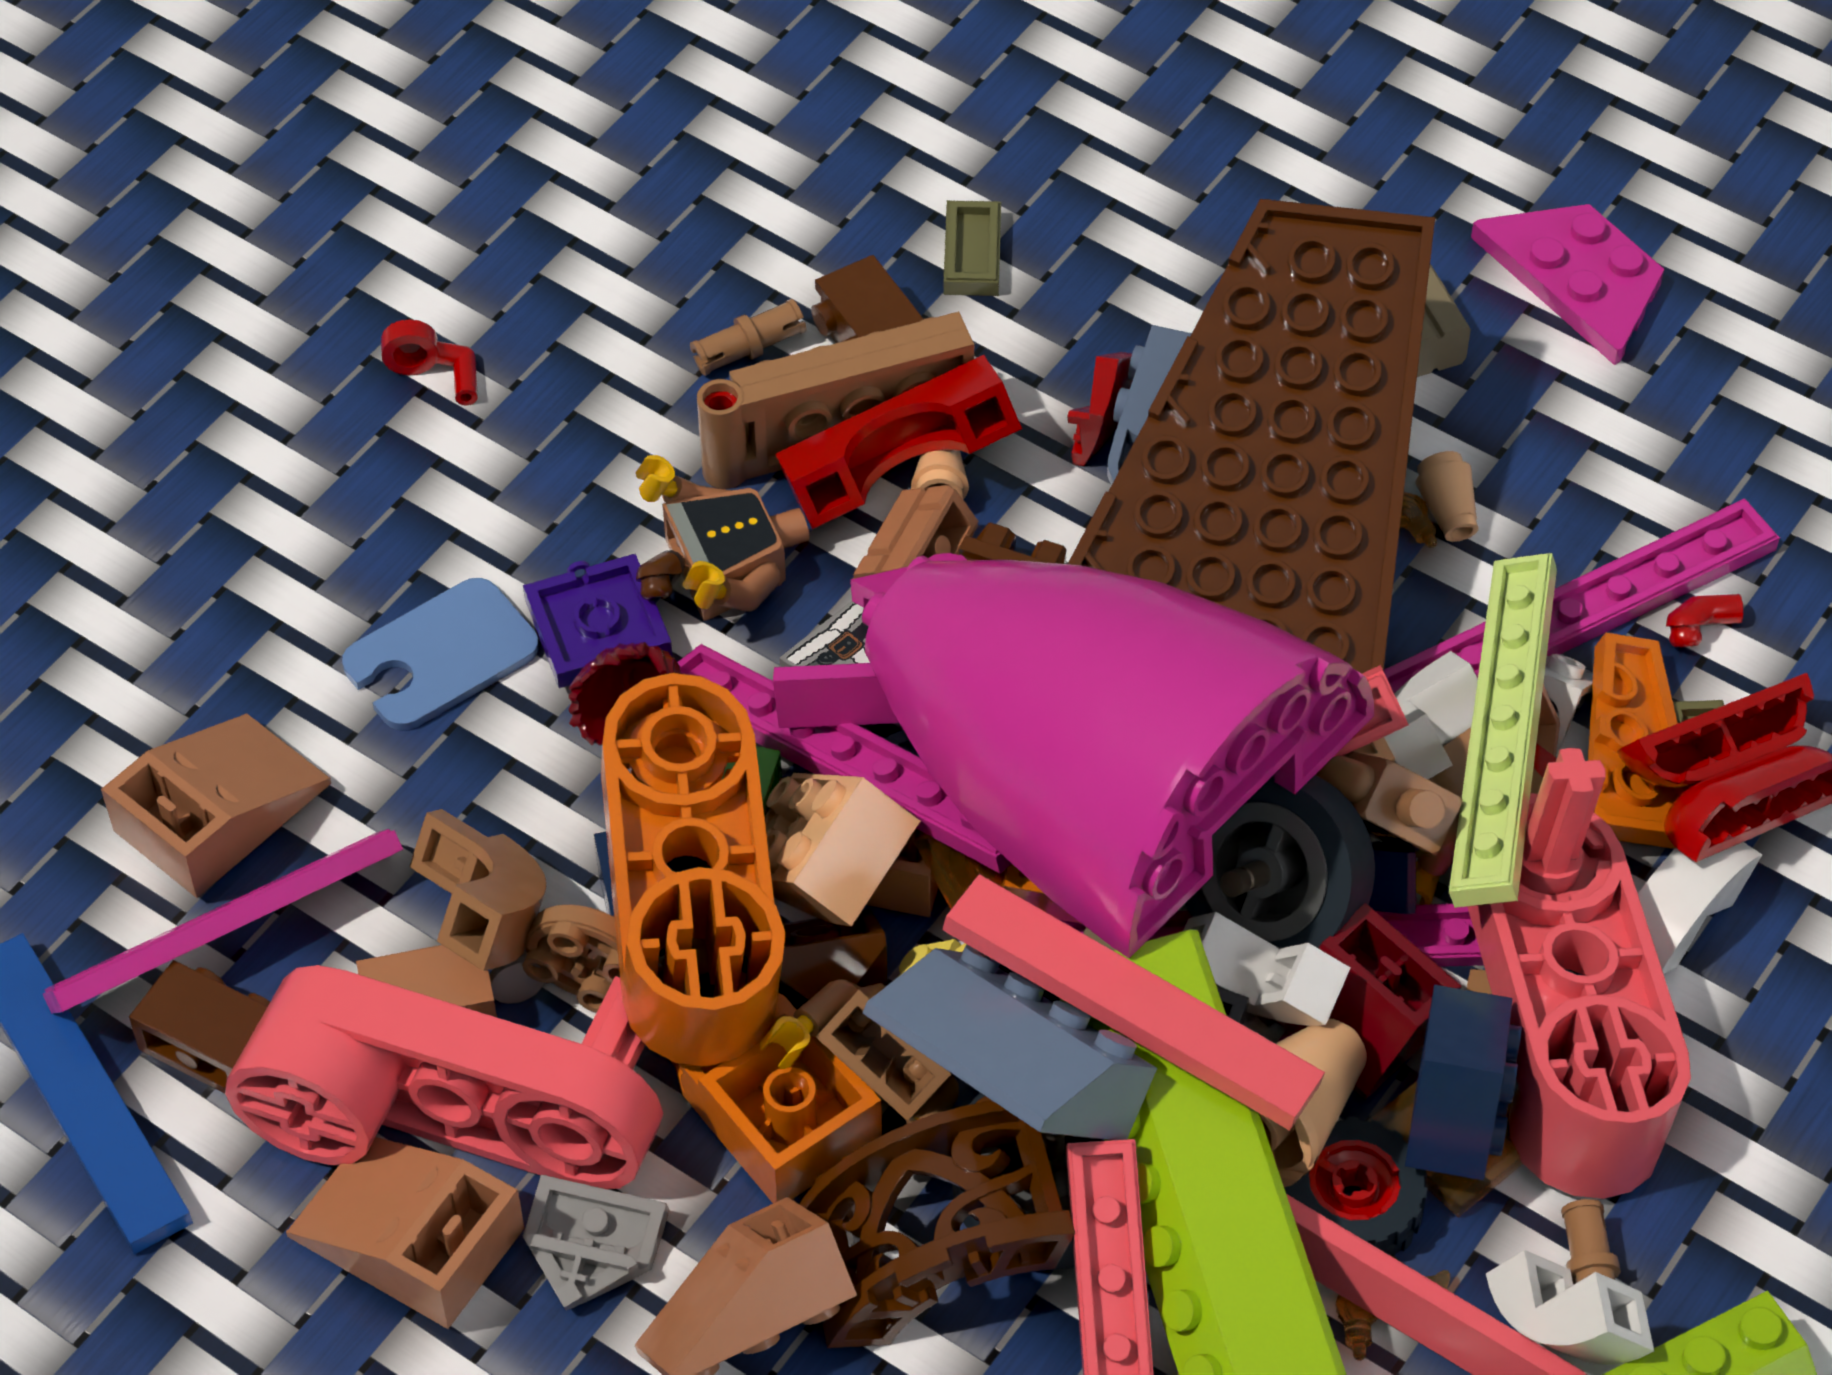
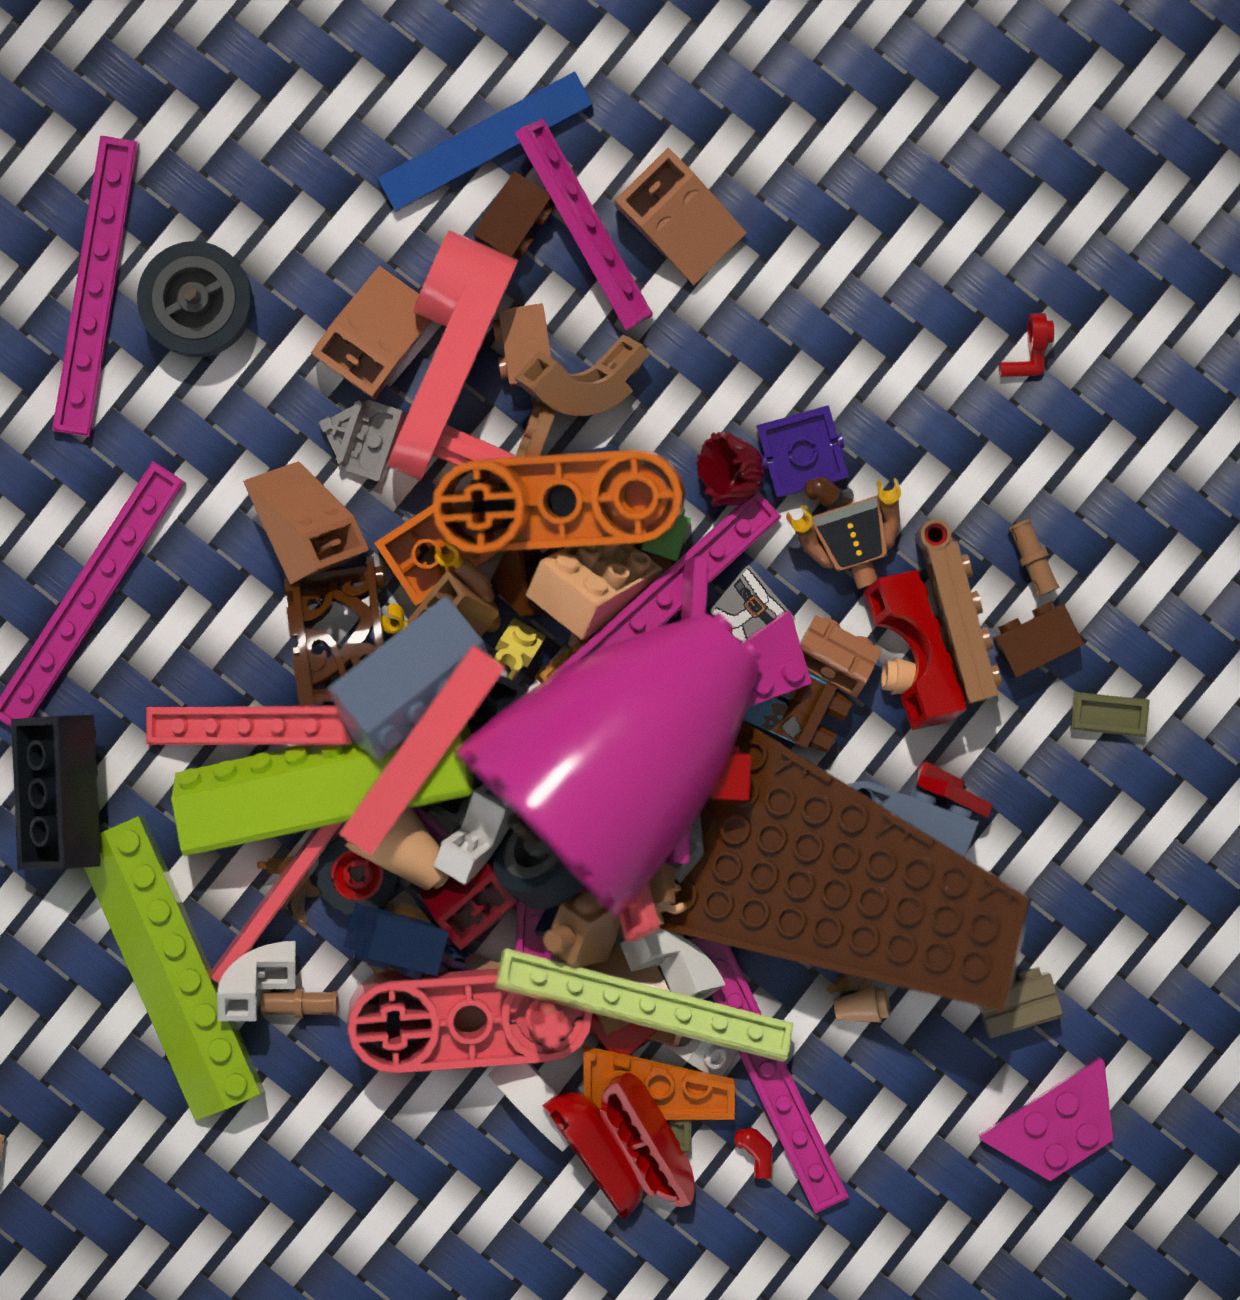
camera: 95 degrees right, 35 degrees up
medium blue piece [342,578,539,731] -> none

